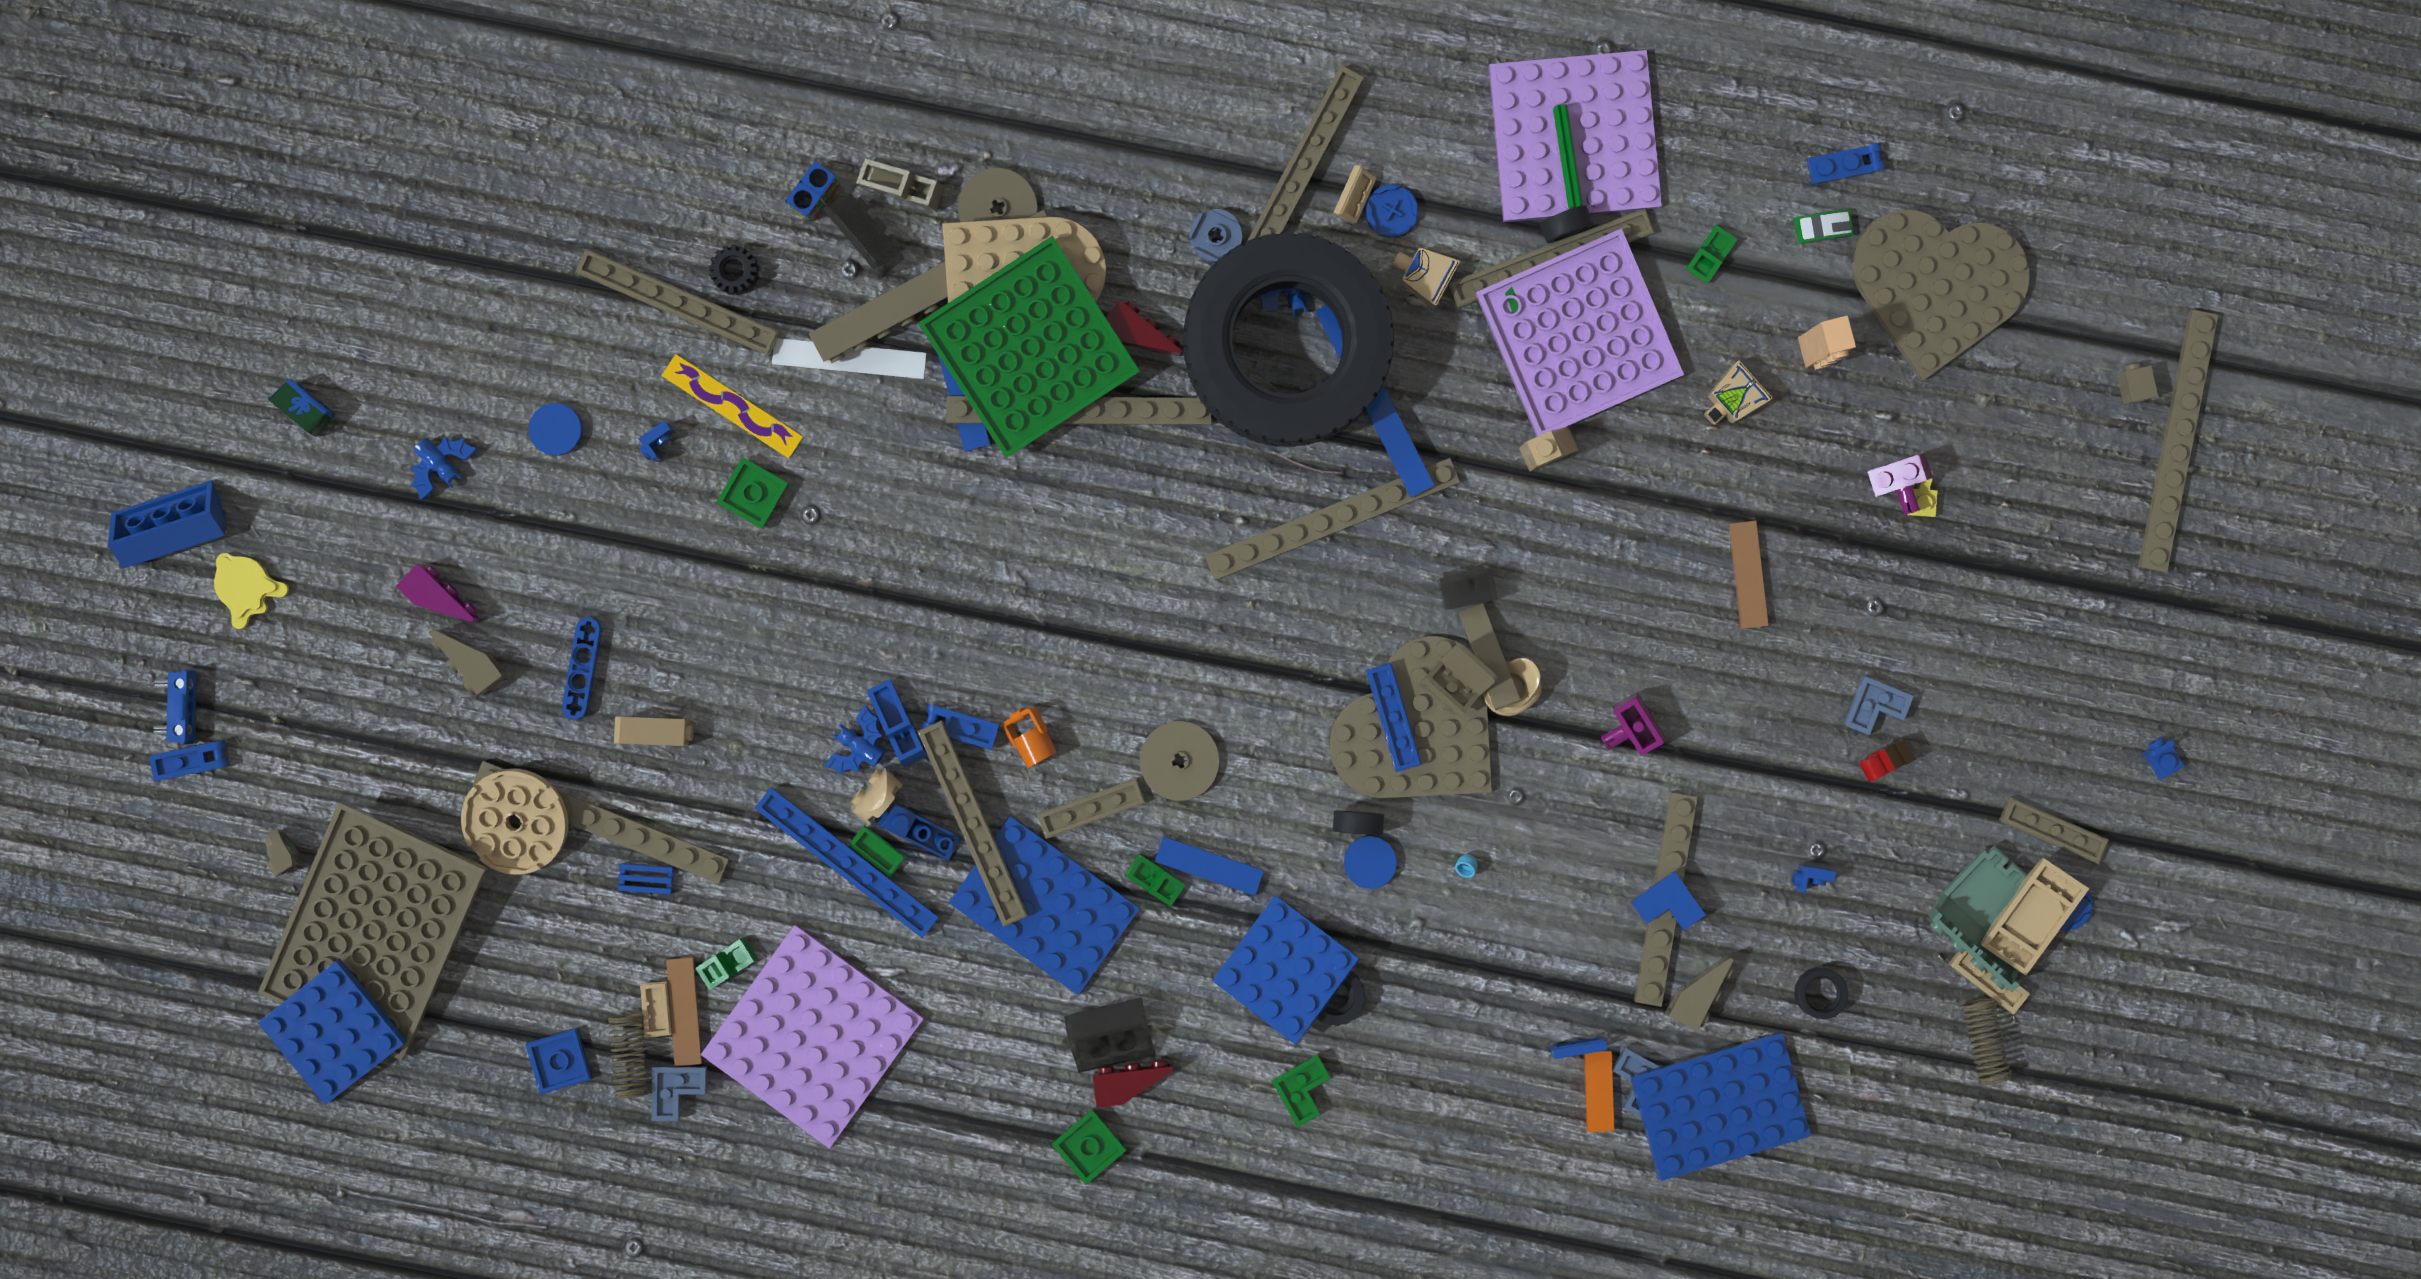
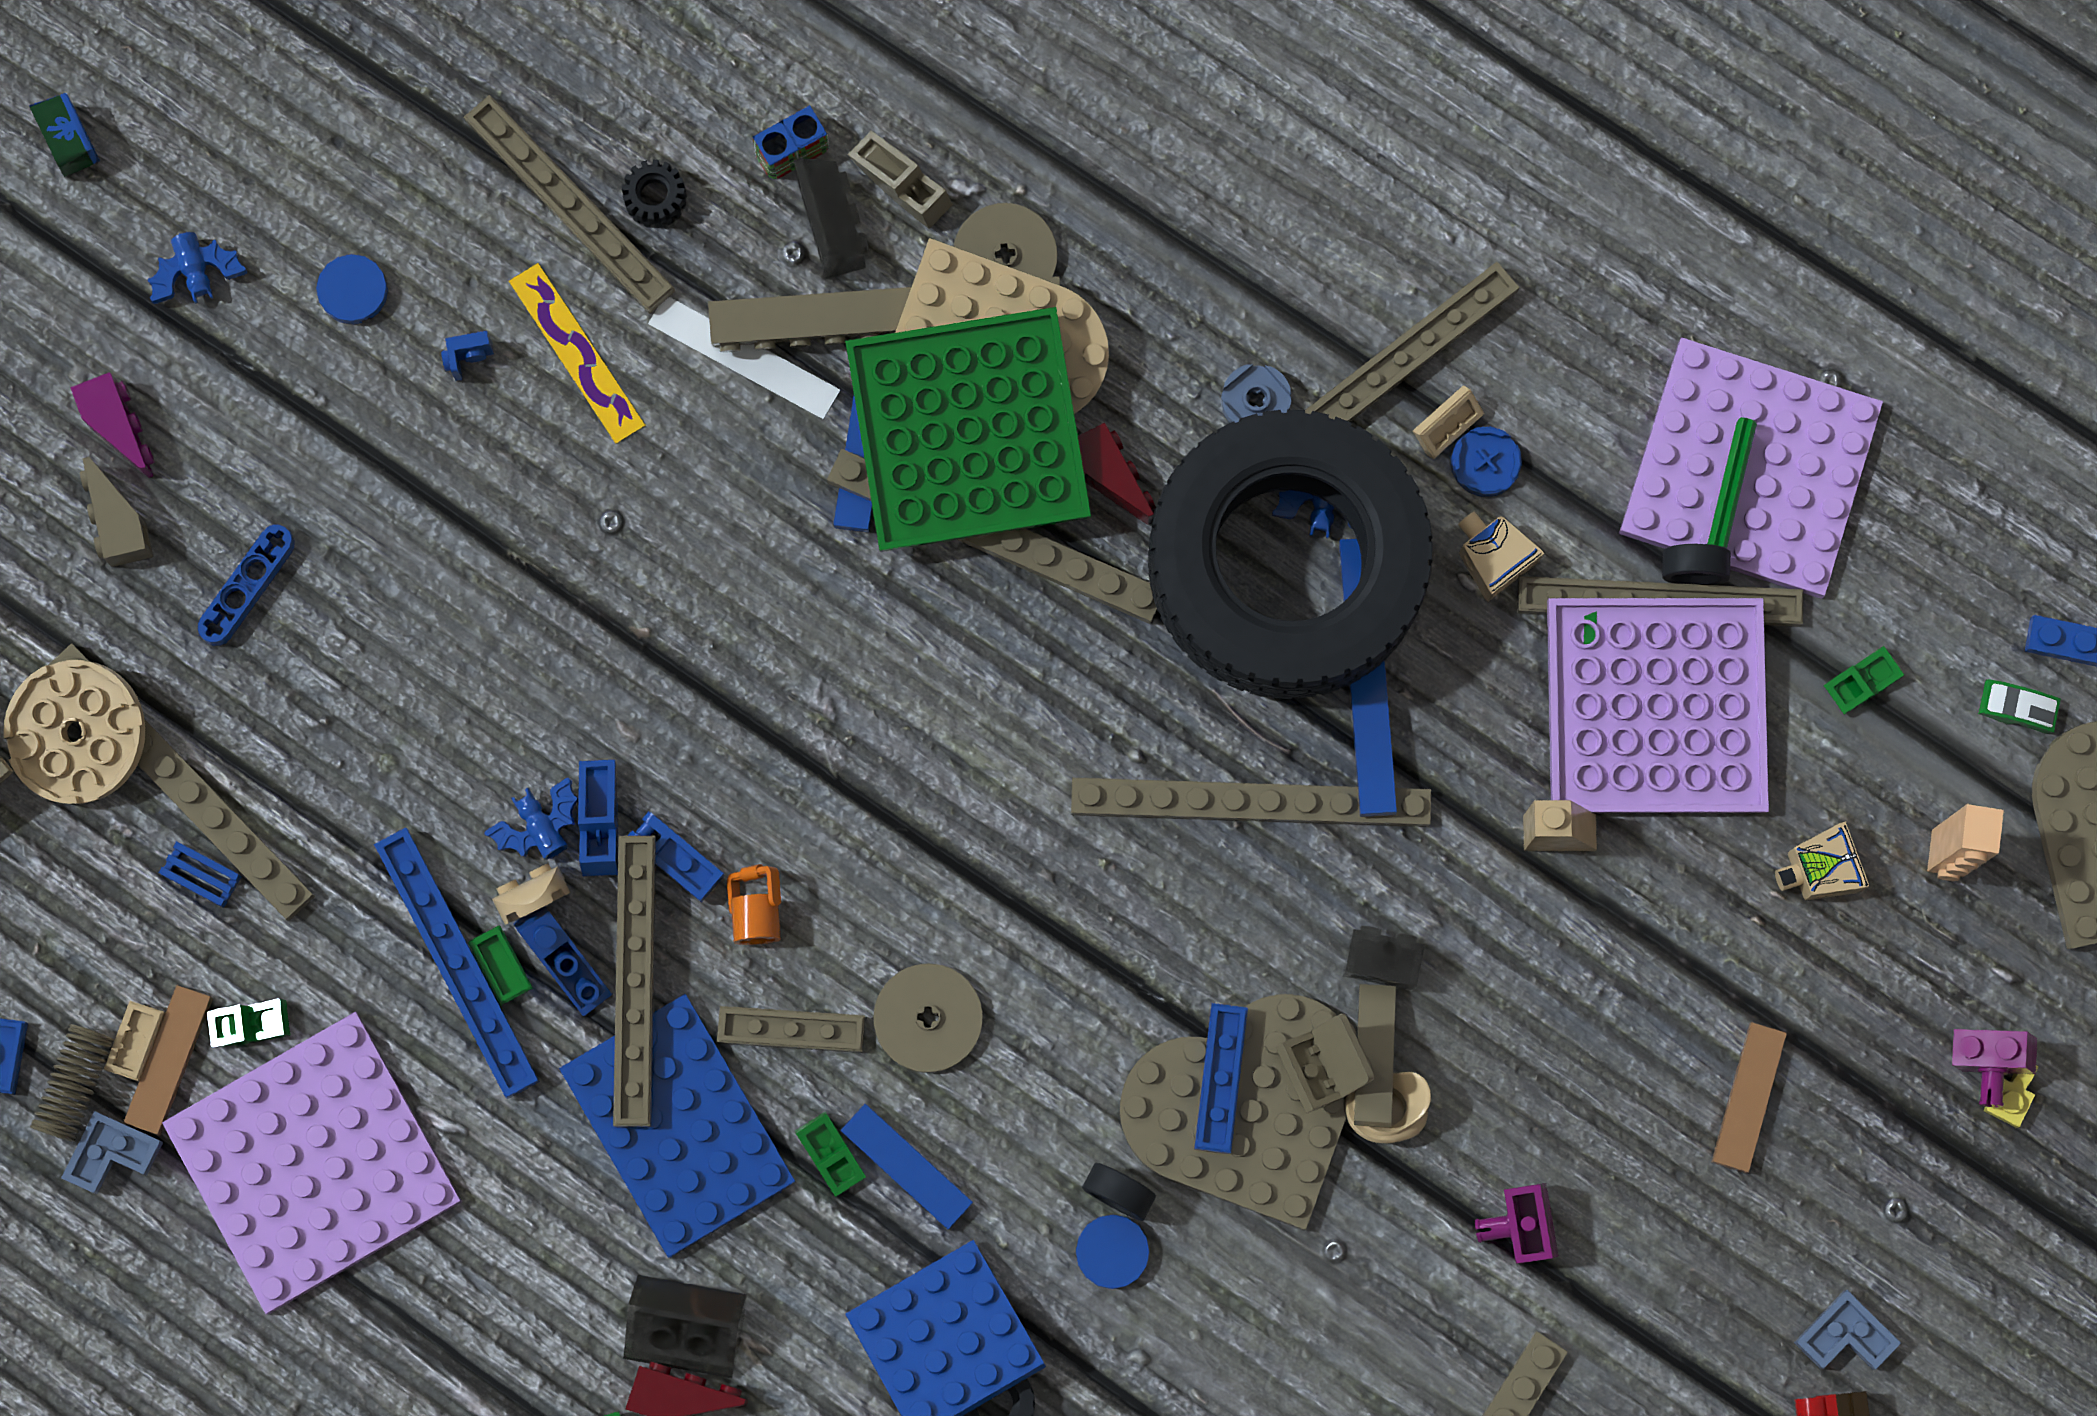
camera: 25 degrees right, 10 degrees down
tan slope [614,716,694,746] -> none
green plate [716,457,789,529] -> none
medium azure hinge [1455,854,1478,878] -> none

